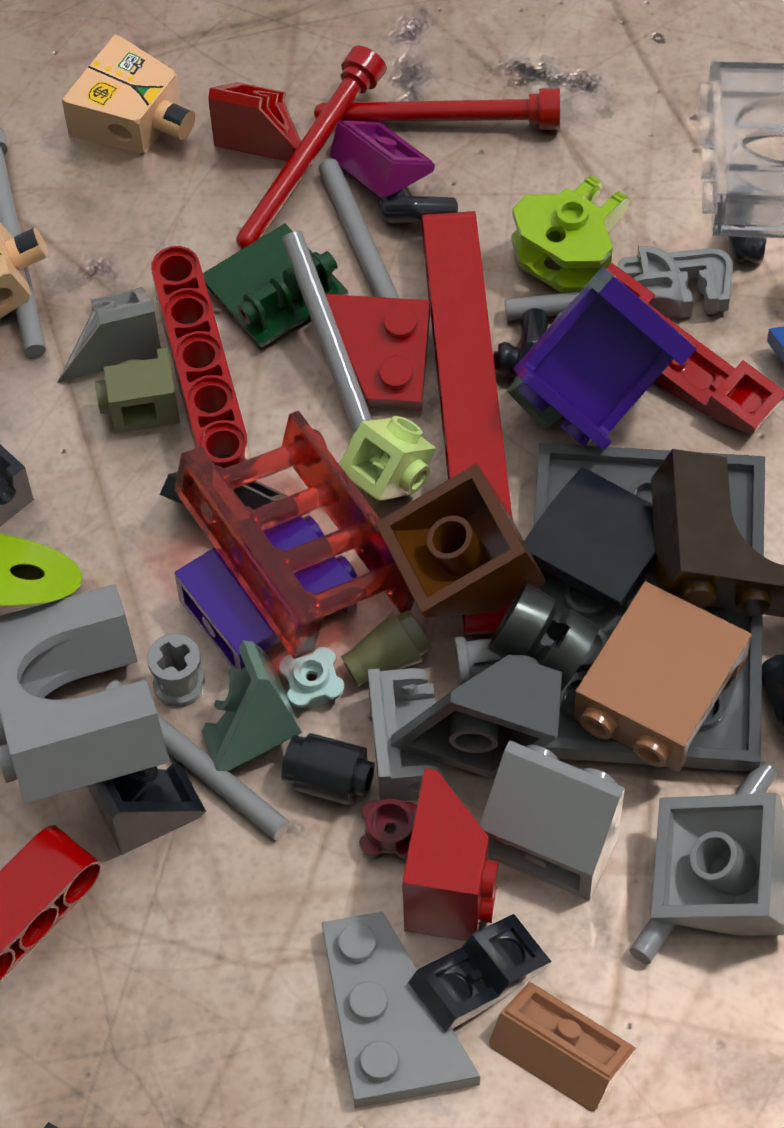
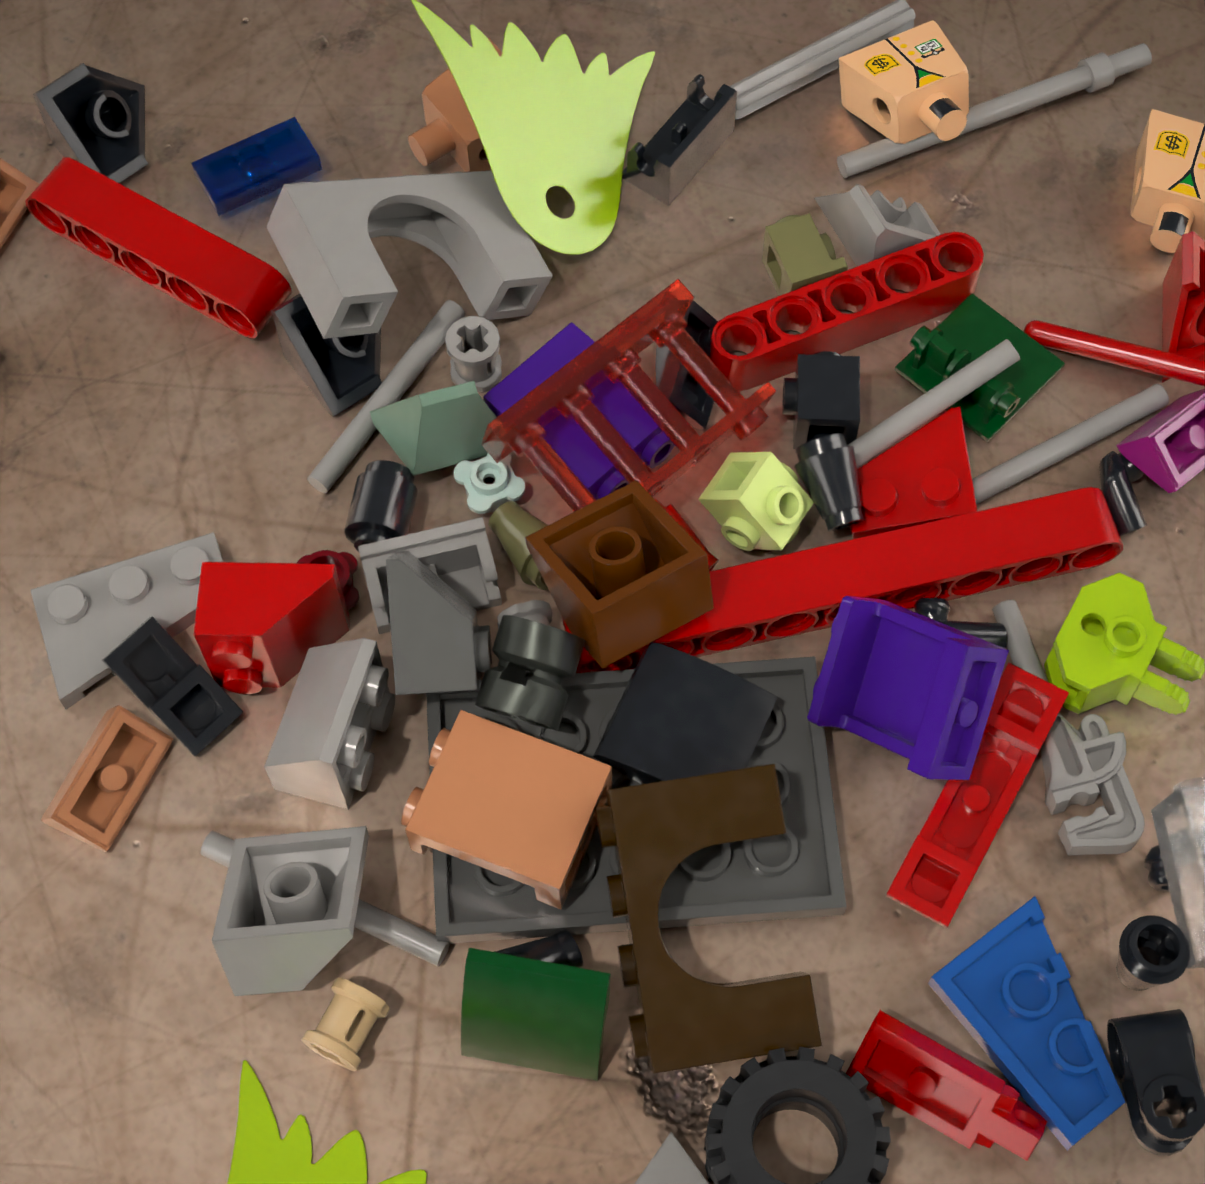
camera: 80 degrees right, 5 degrees up
none -> black brick [782,351,860,449]
none -> black cone [794,433,864,532]

